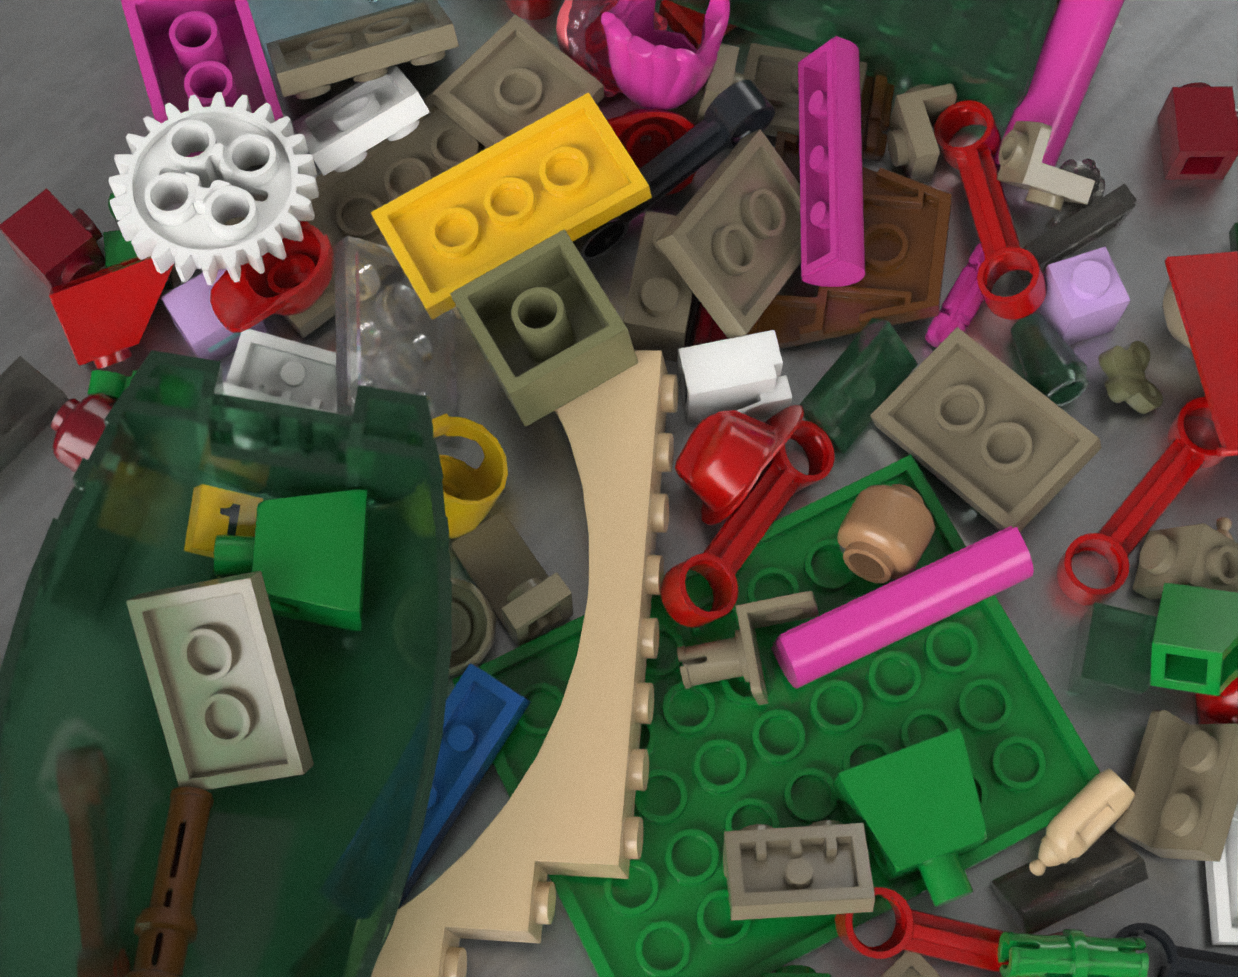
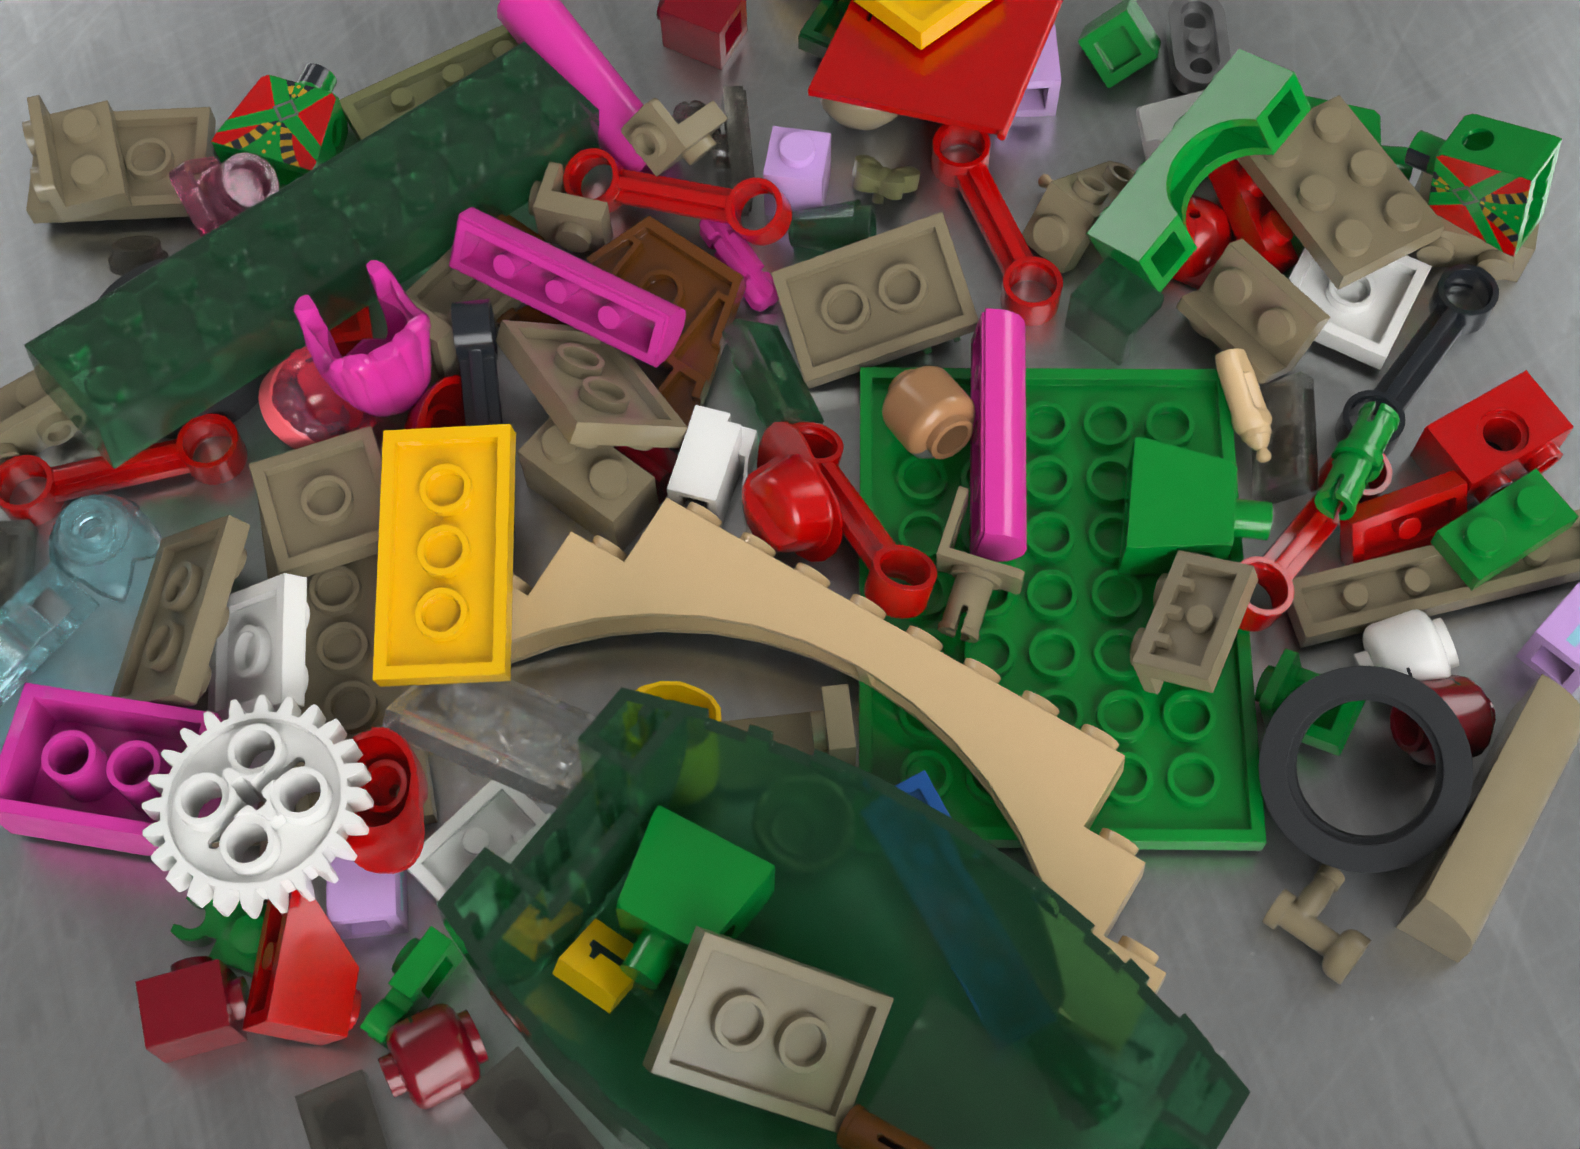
camera: 60 degrees left, 5 degrees down
olive brick [450,229,638,427] -> none

